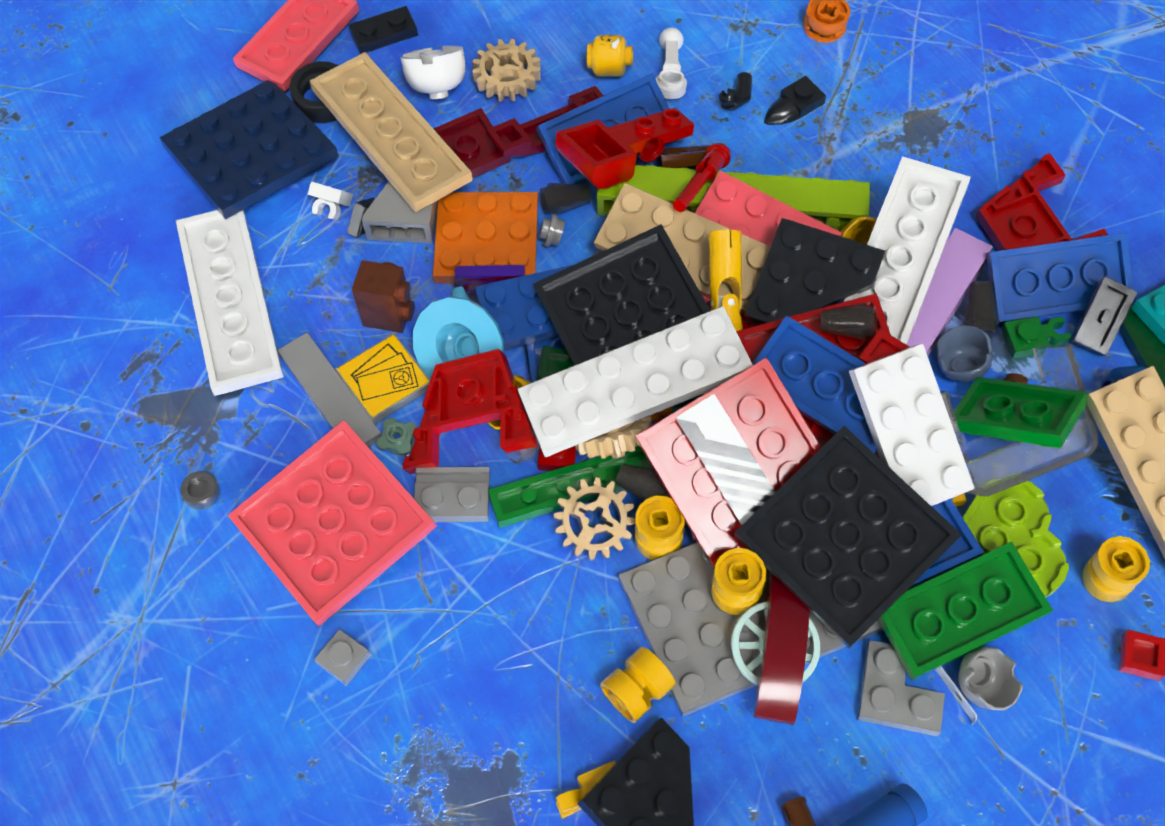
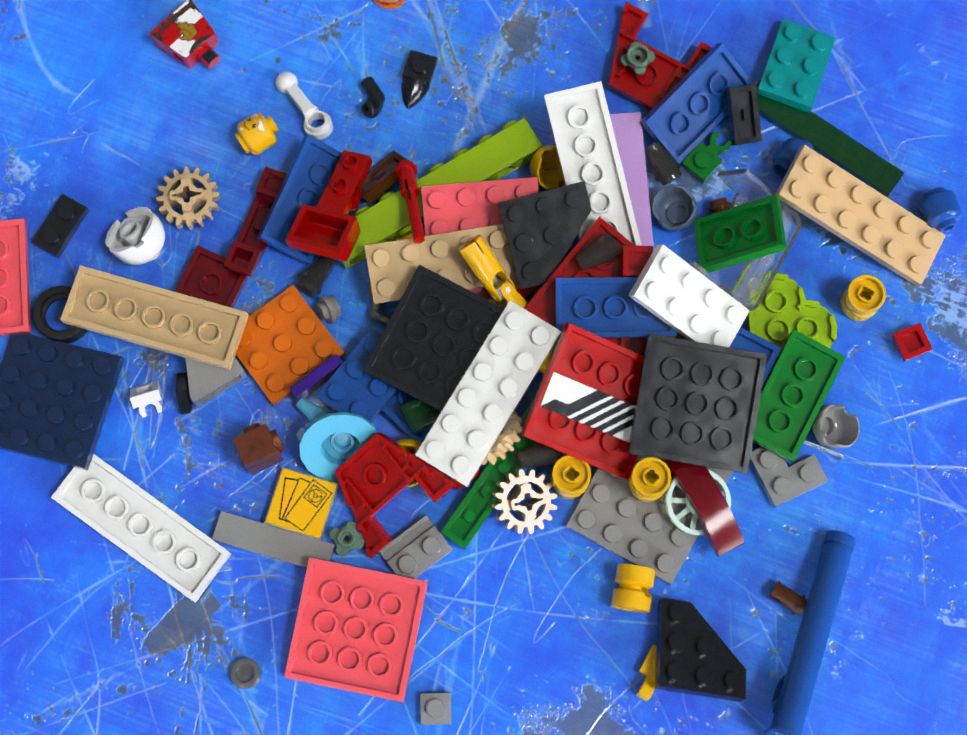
camera: 40 degrees left, 15 degrees up
none -> sand green plate [621,42,655,75]

